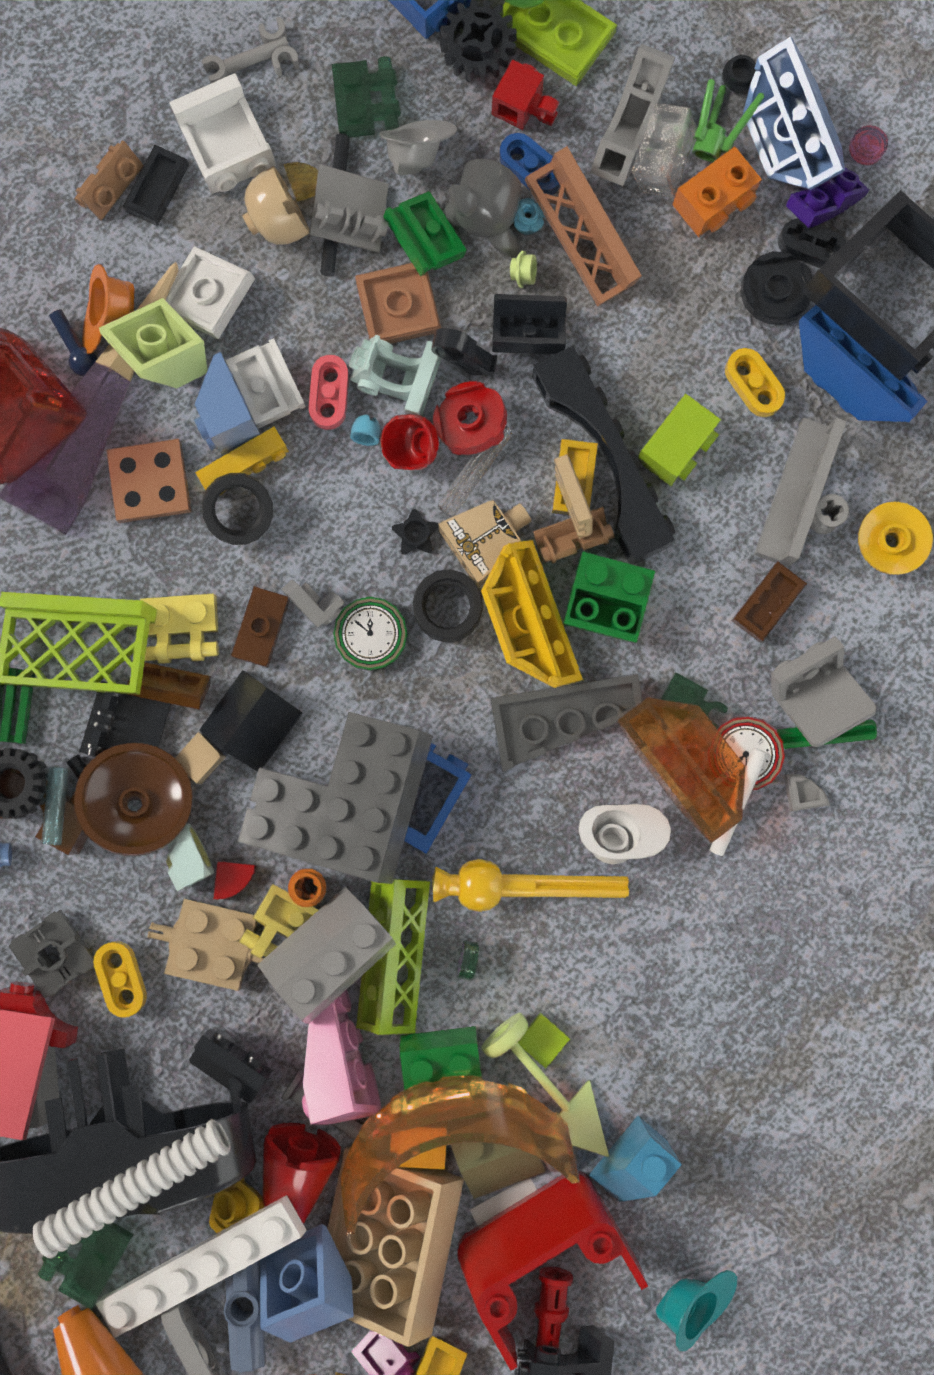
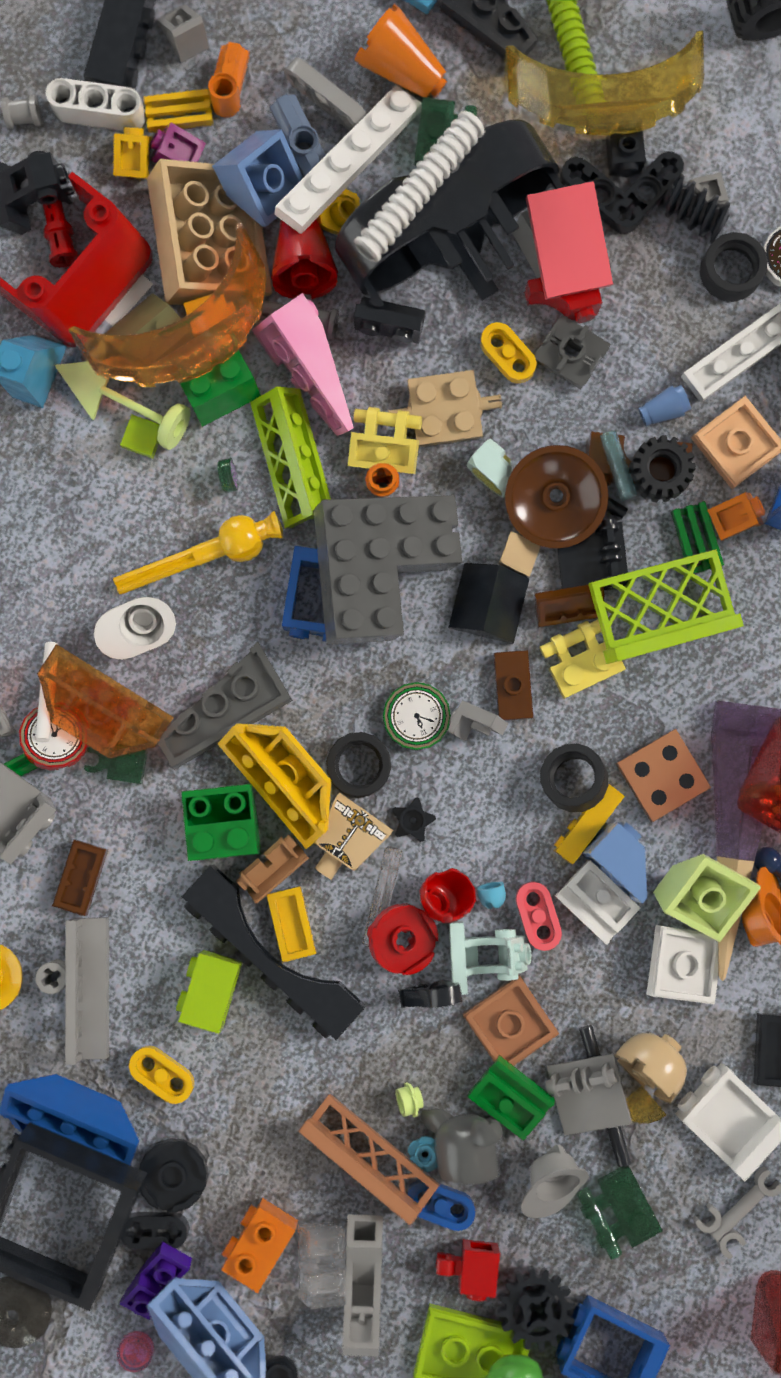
camera: 160 degrees right, 0 degrees up
red tile [213,861,257,900] -> none
light grey slope [257,887,396,1024] -> none
black bracket [492,294,567,354] -> none
tan tile [554,455,592,539] -> none
bright green plant [692,79,764,162] -> none

